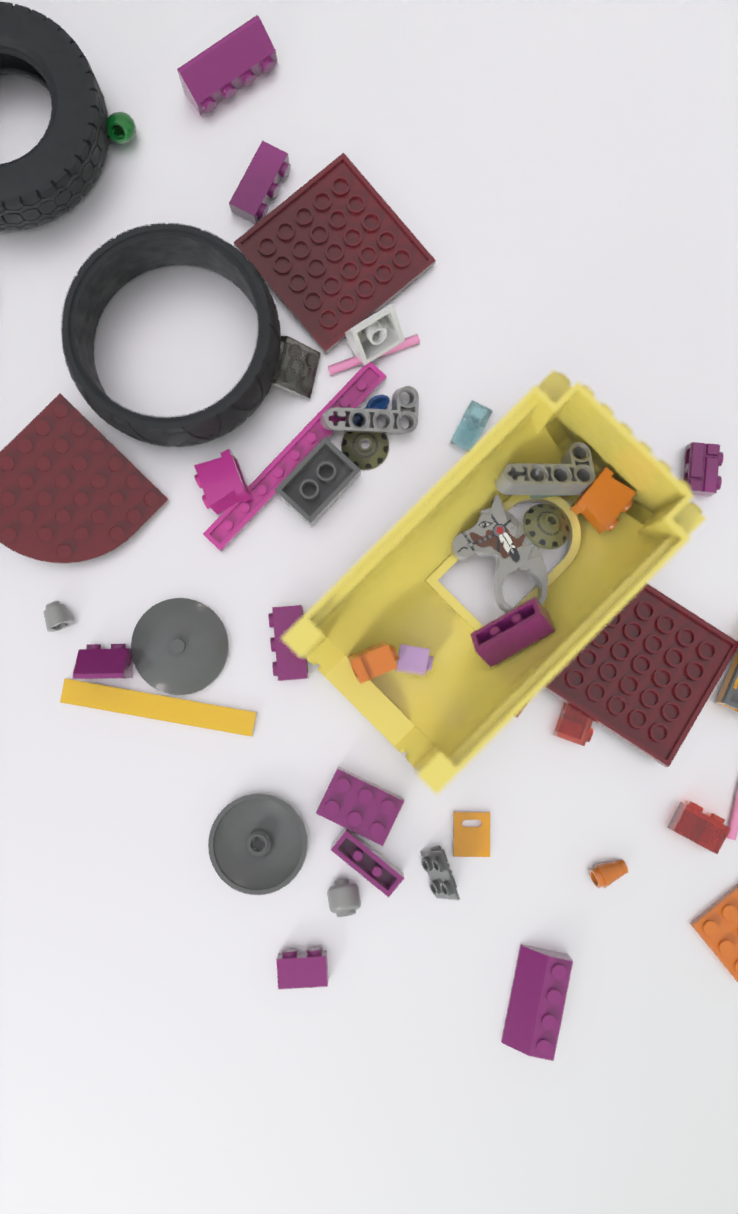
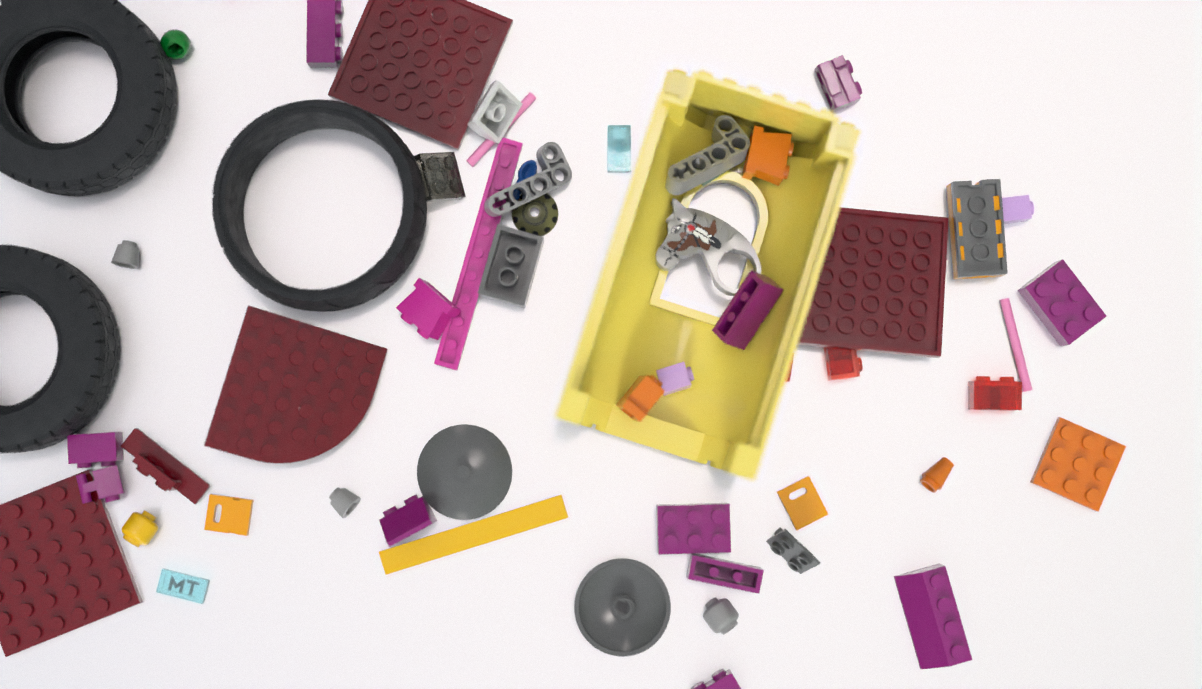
camera: 25 degrees left, 0 degrees up
magenta brick [268,605,309,681] -> none
olive dish [523,504,570,549] -> none

